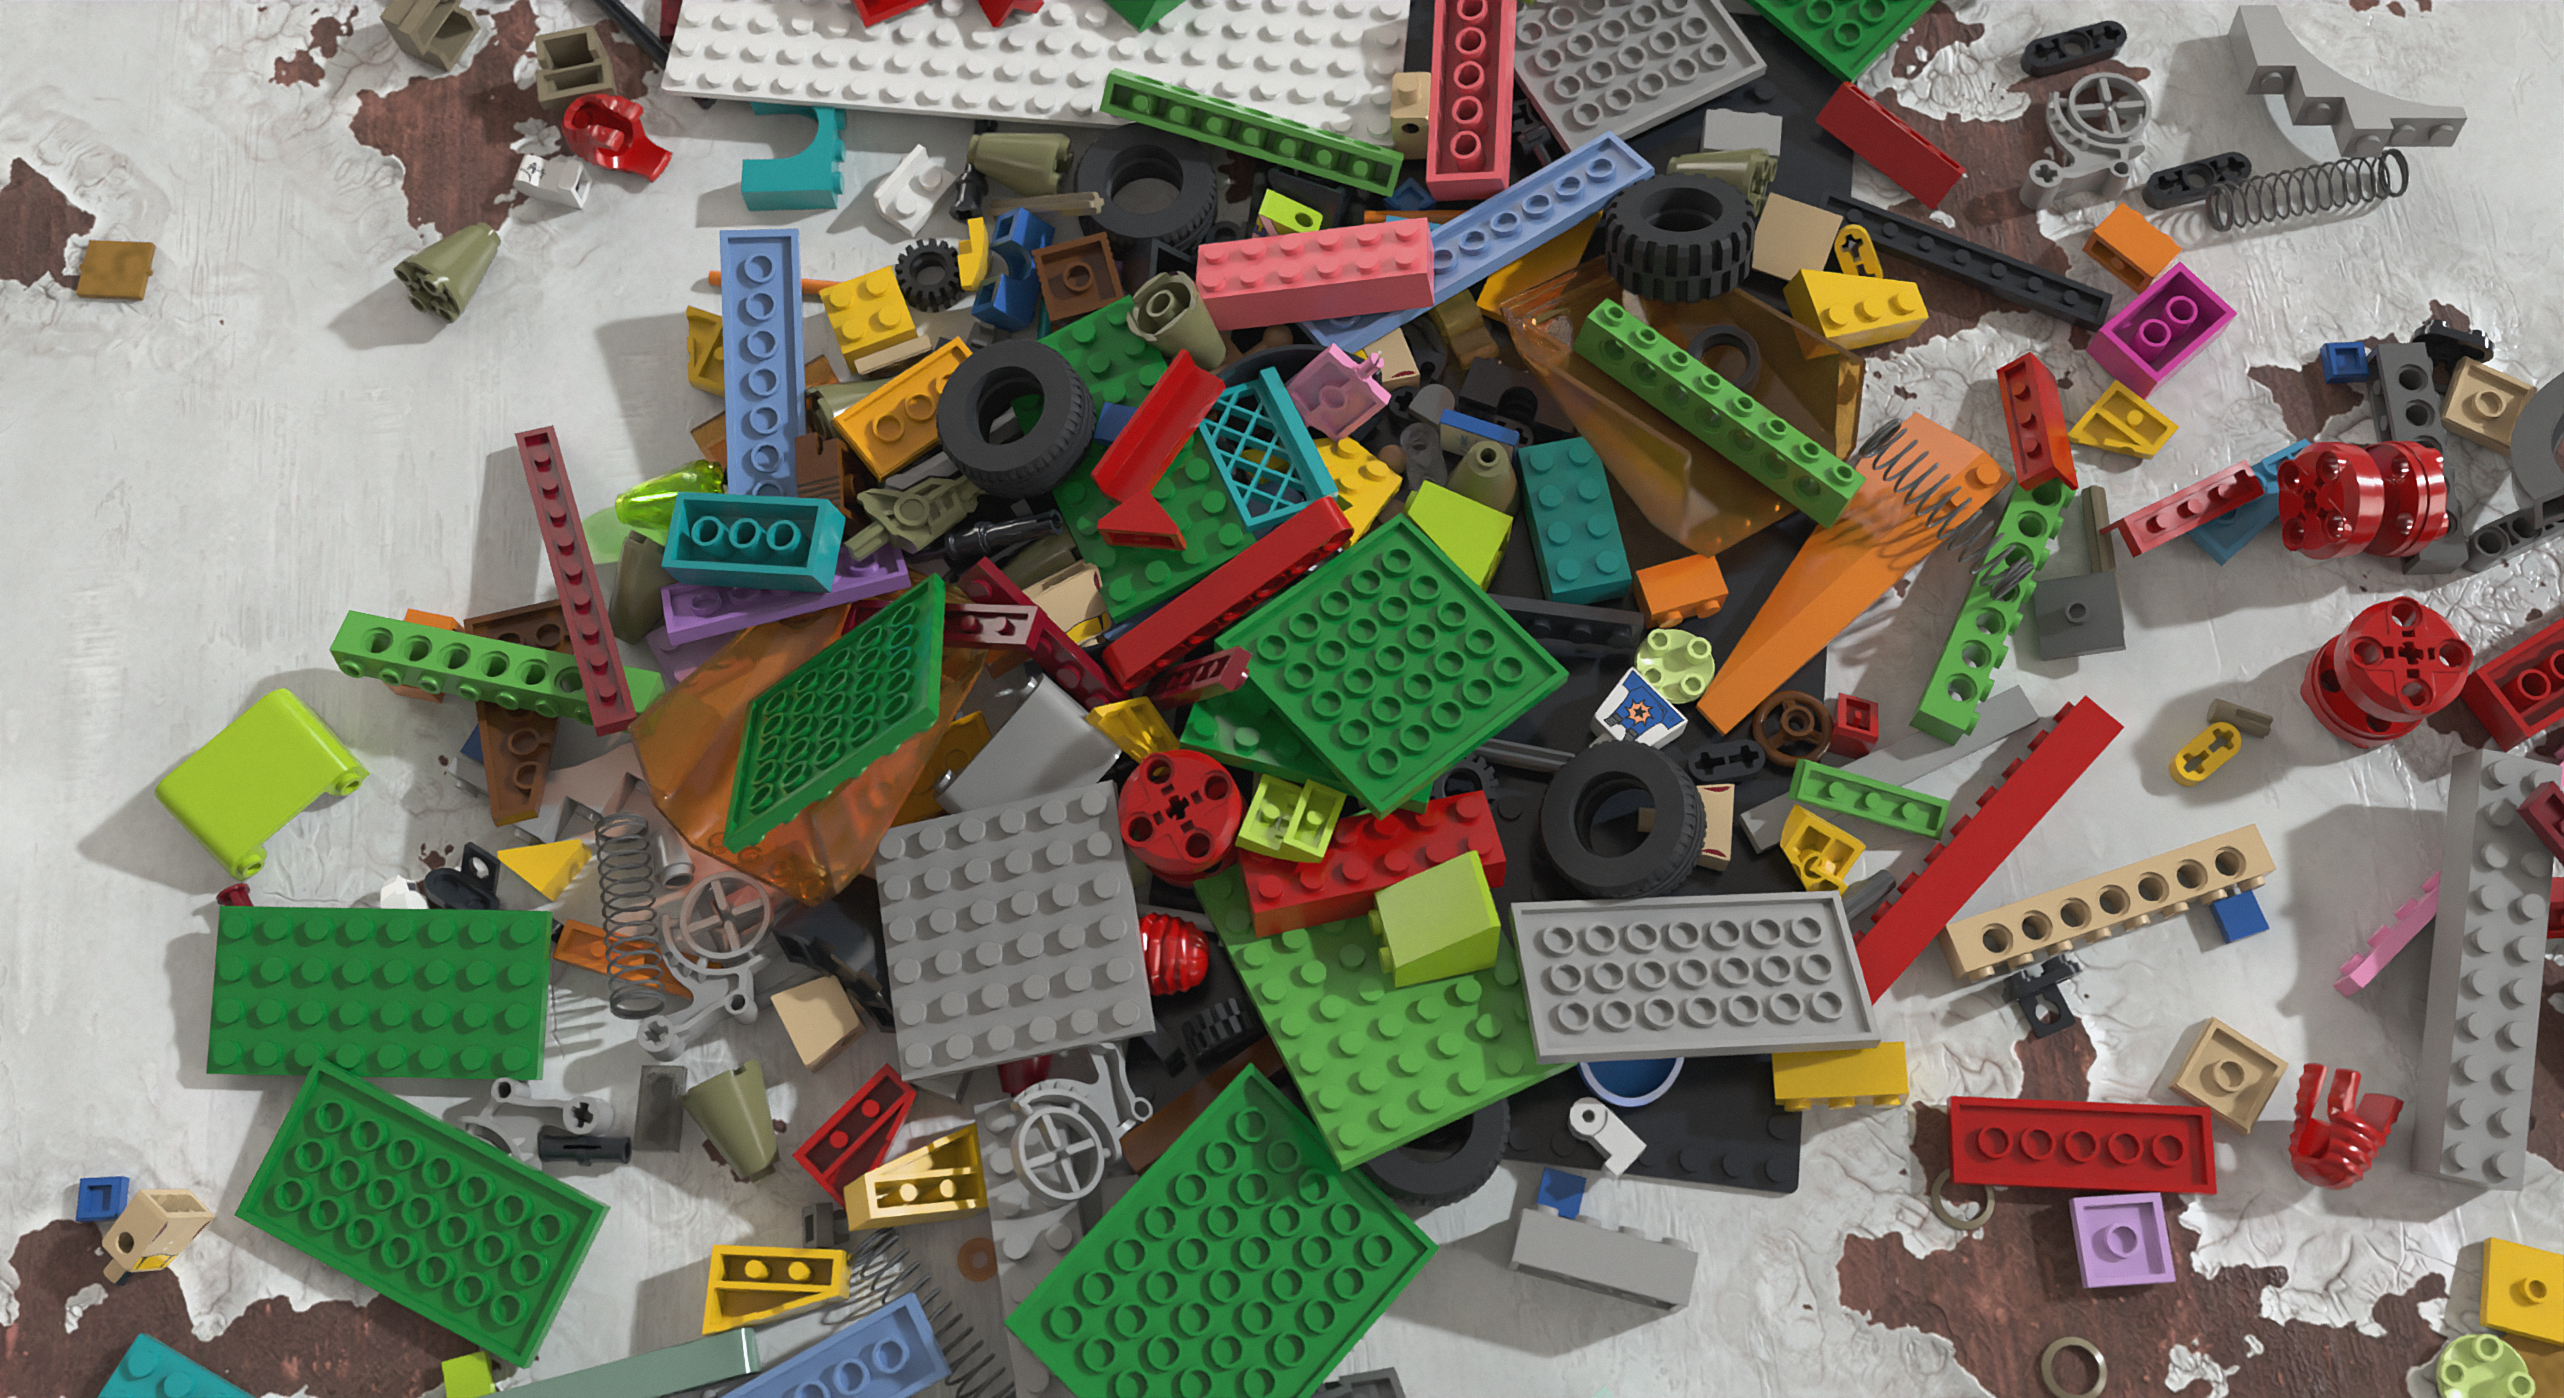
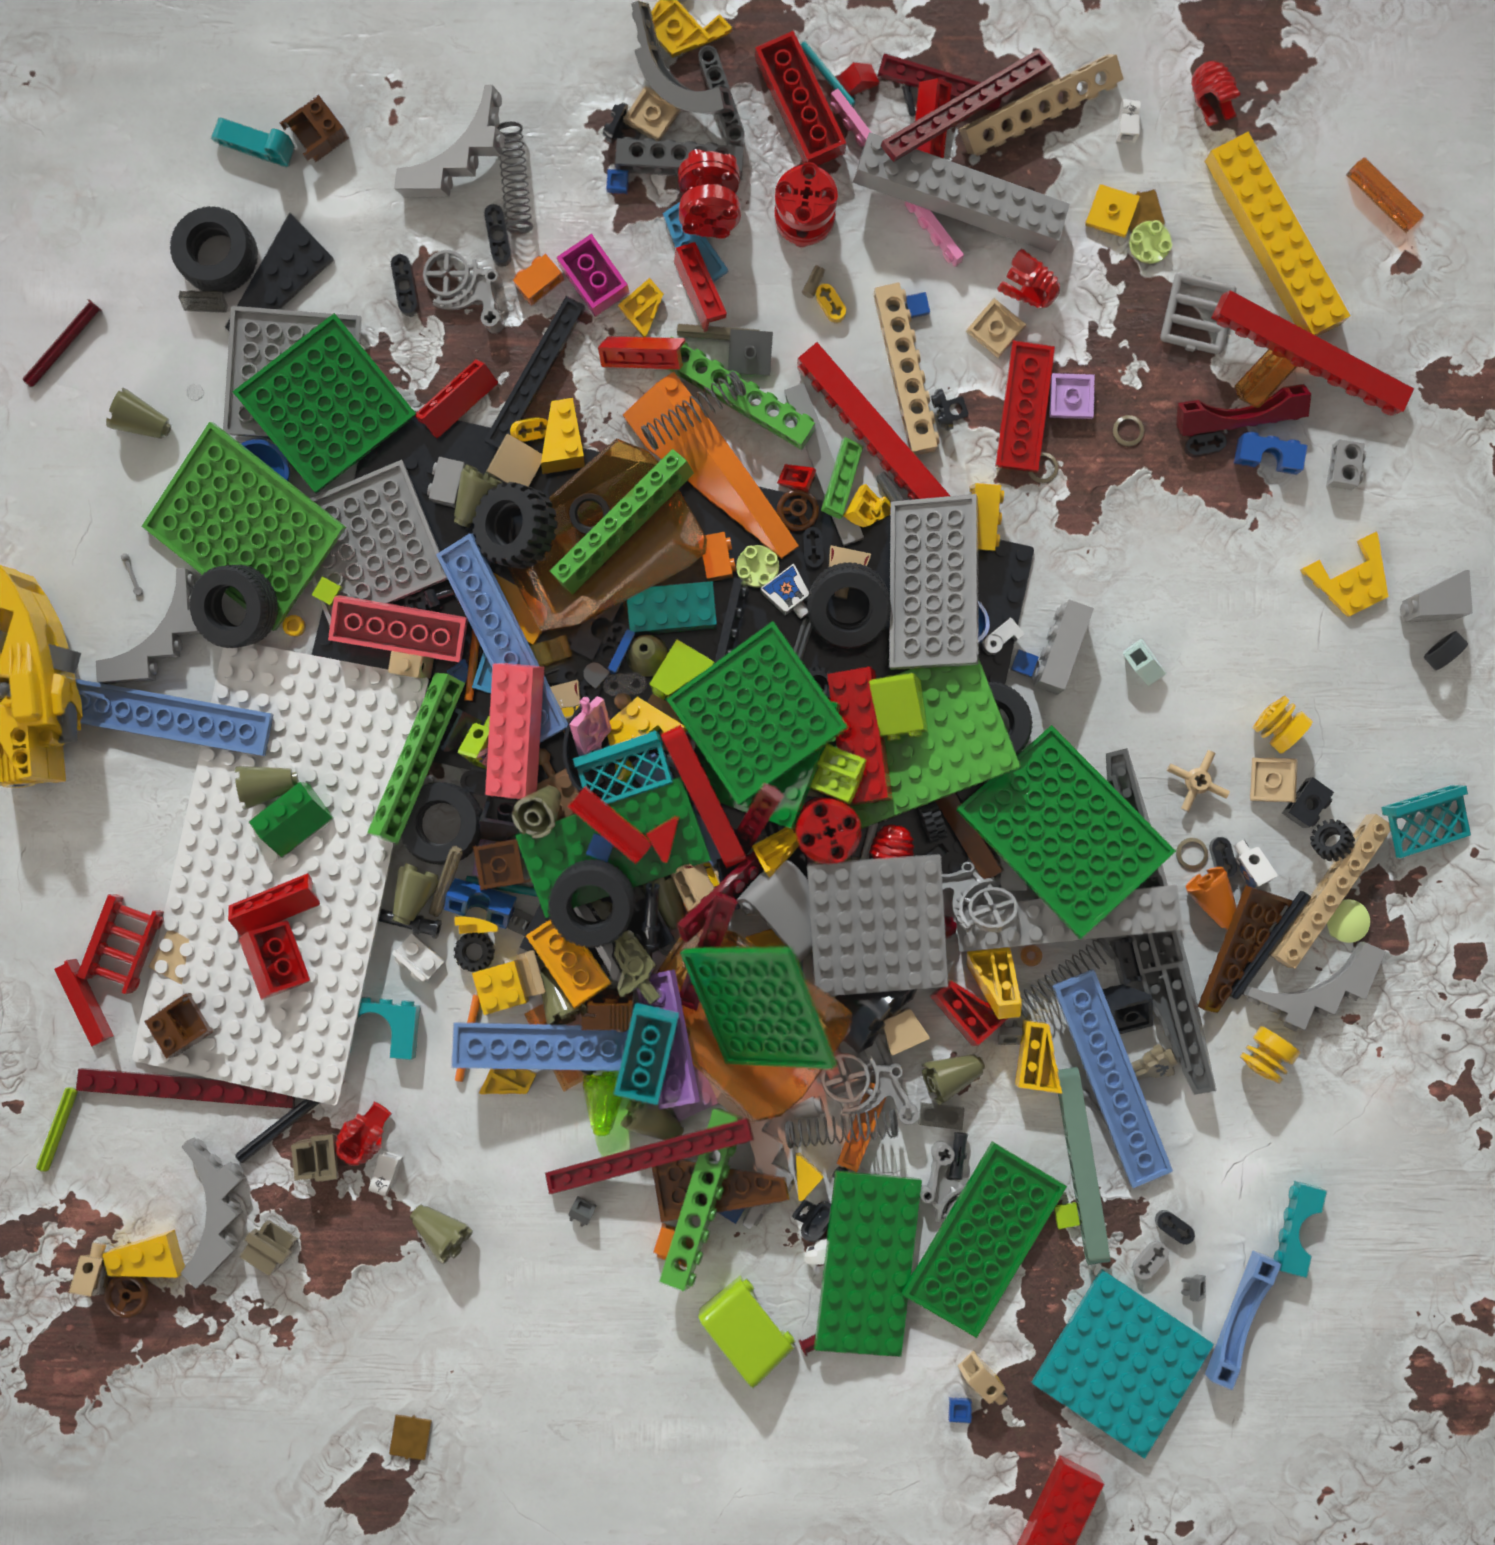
camera: 85 degrees left, 15 degrees up
none -> dark grey tile [568,1196,597,1227]

